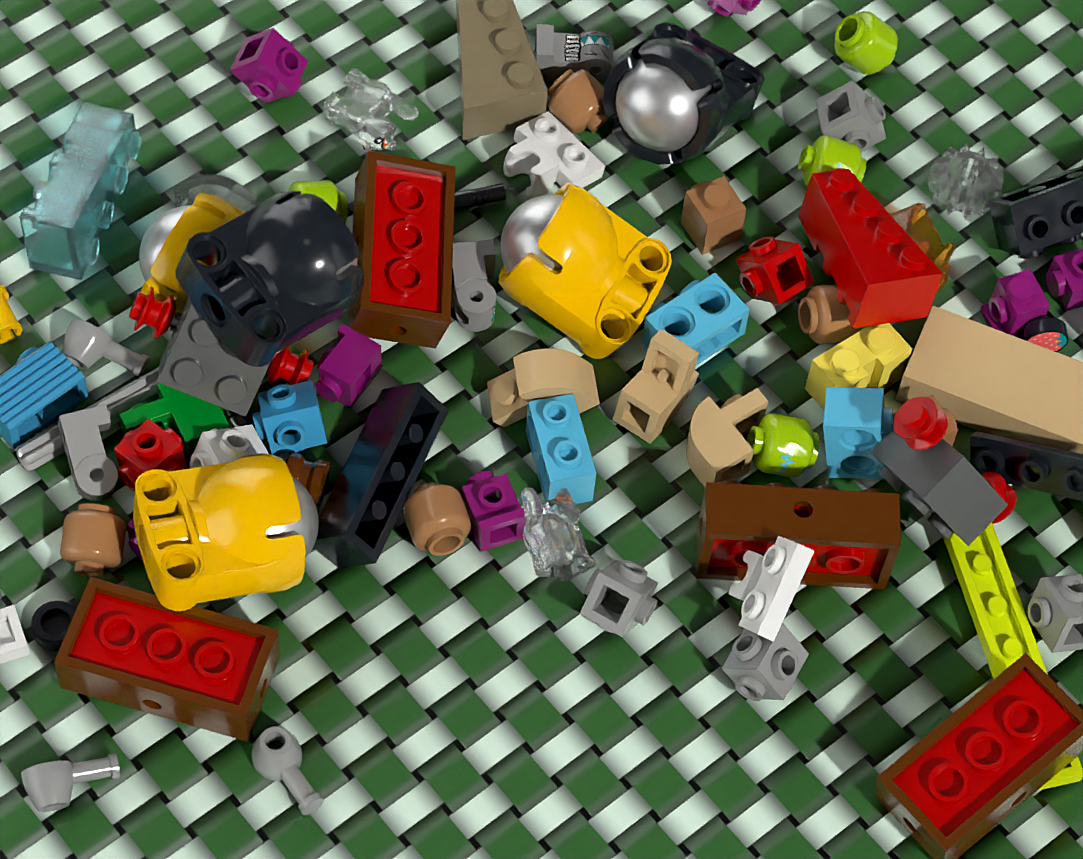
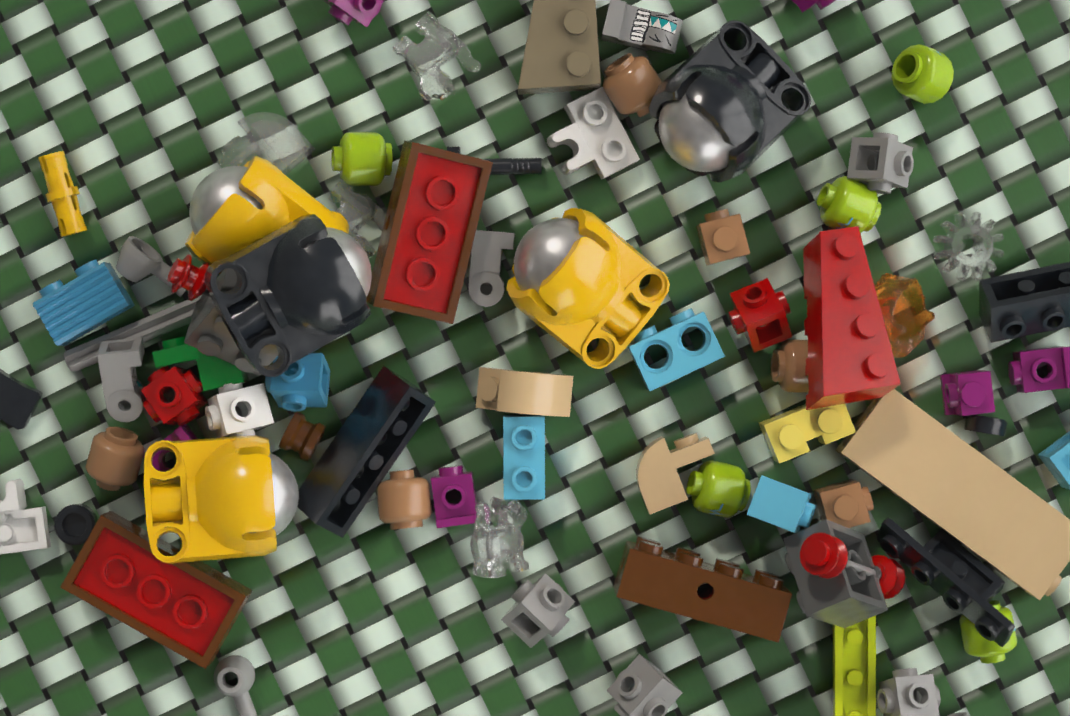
camera: 20 degrees right, 30 degrees up
clear light blue wedge [19,102,141,280] -> none
light grey bar [21,753,120,812] -> none
magenta brick [314,324,381,409] -> none
tan brick [612,329,699,444] -> none
white plate [728,536,814,642] -> none

